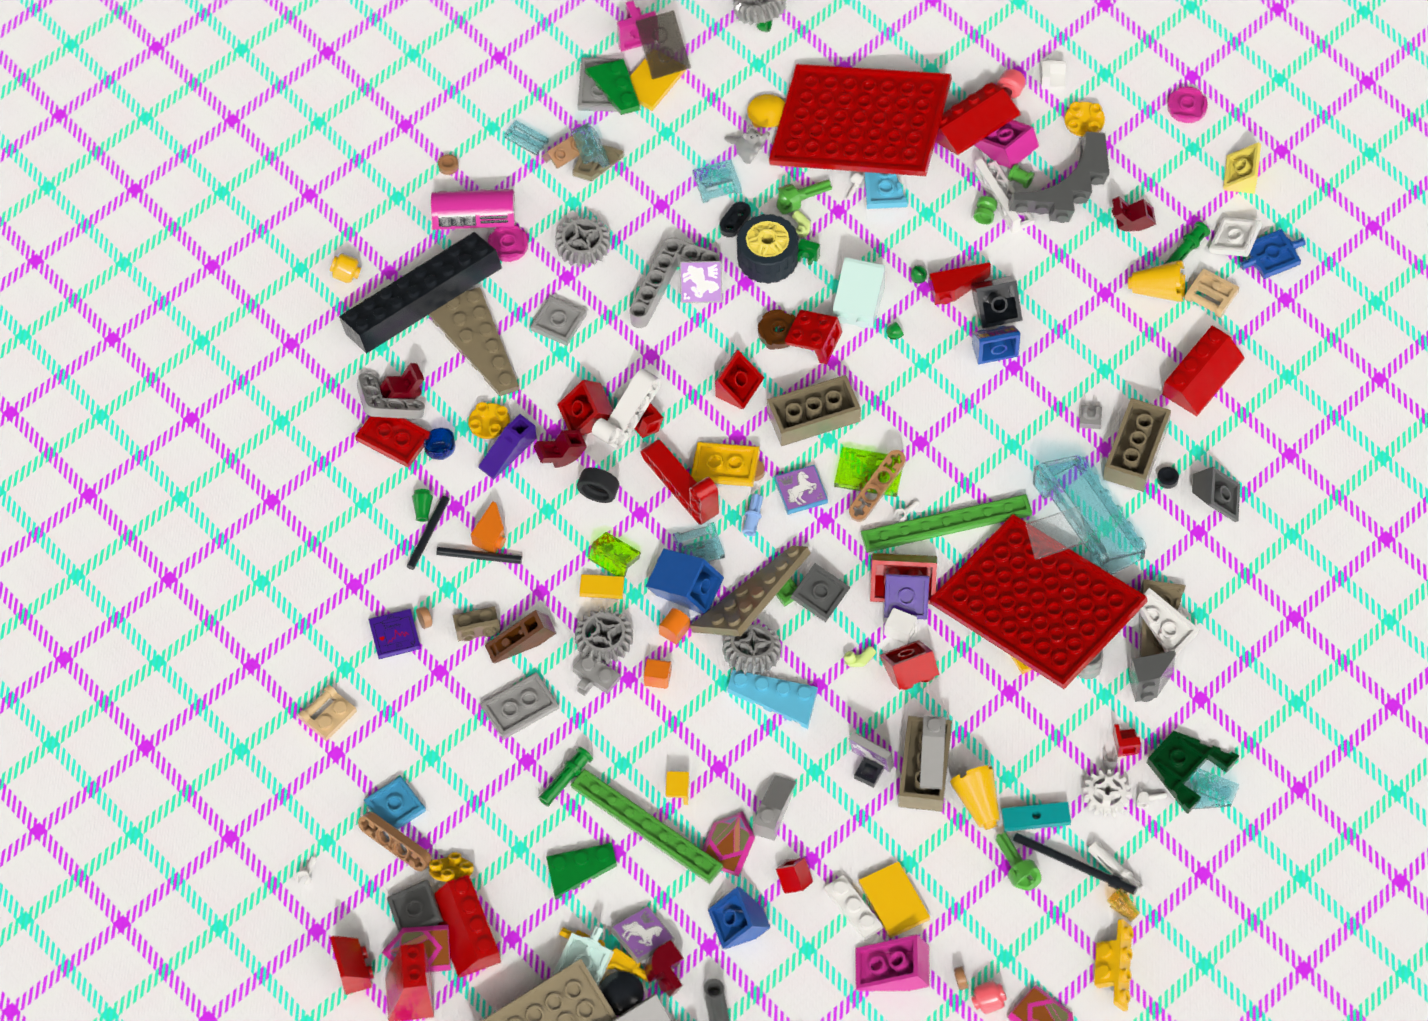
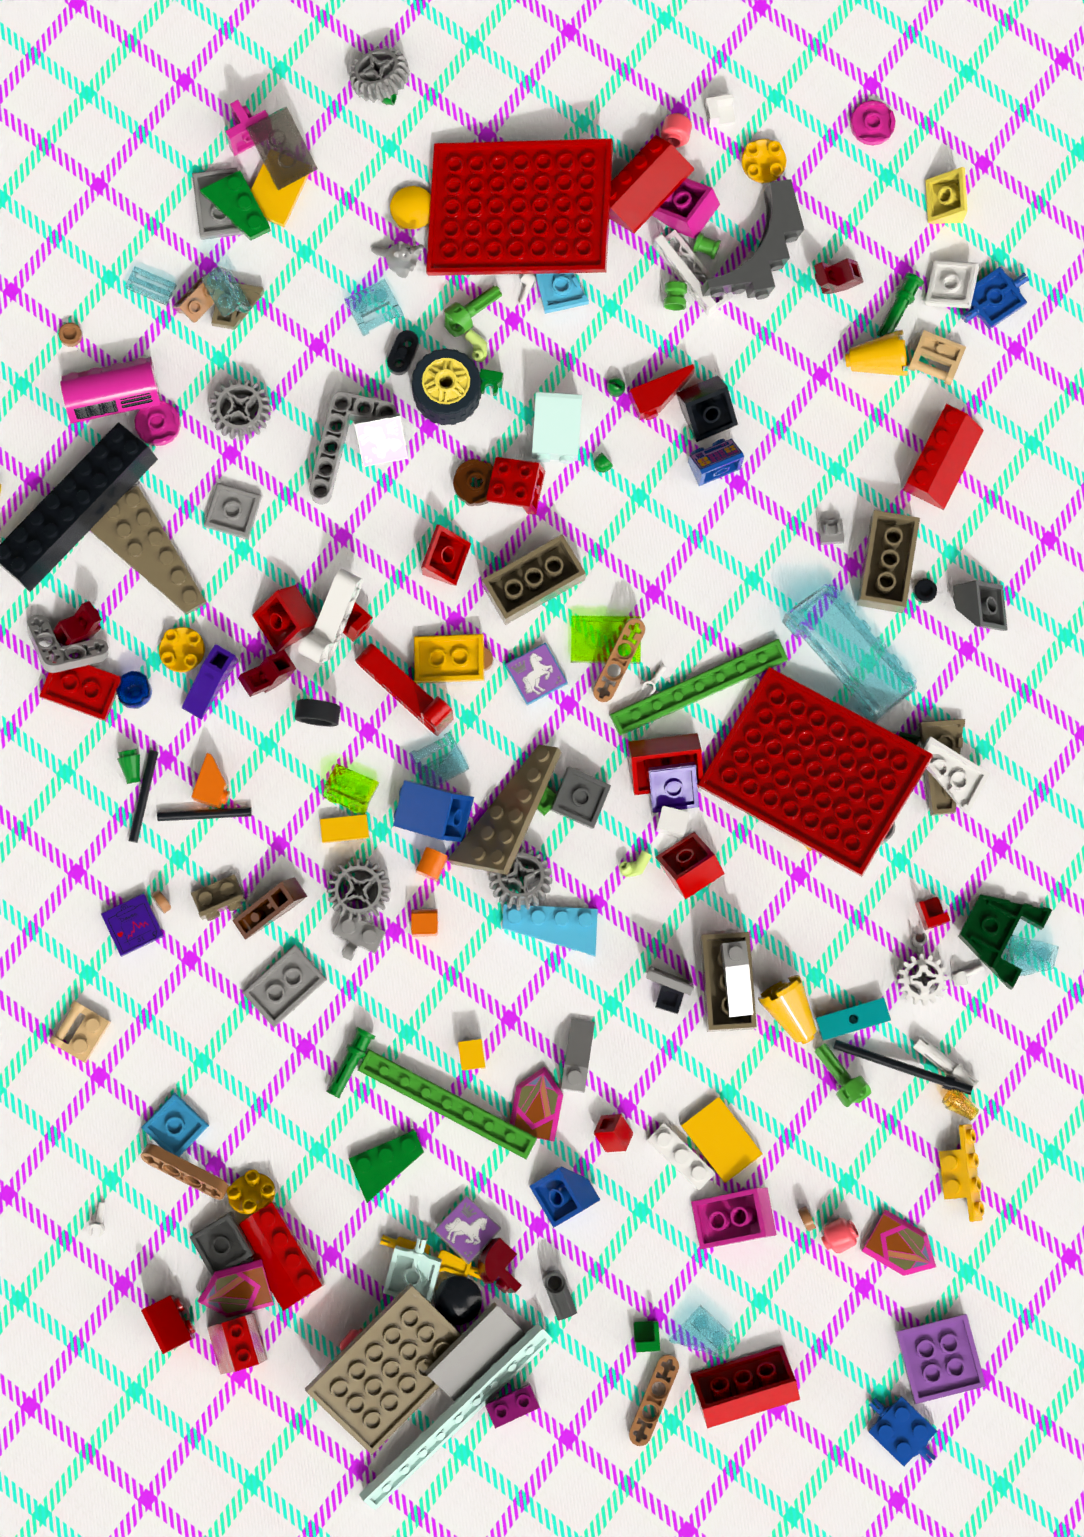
camera: 15 degrees left, 20 degrees up
light blue axle [742,494,763,536] -> none
clear piece [1026,506,1089,560] -> none
dark grey slope [1129,651,1176,702] -> none

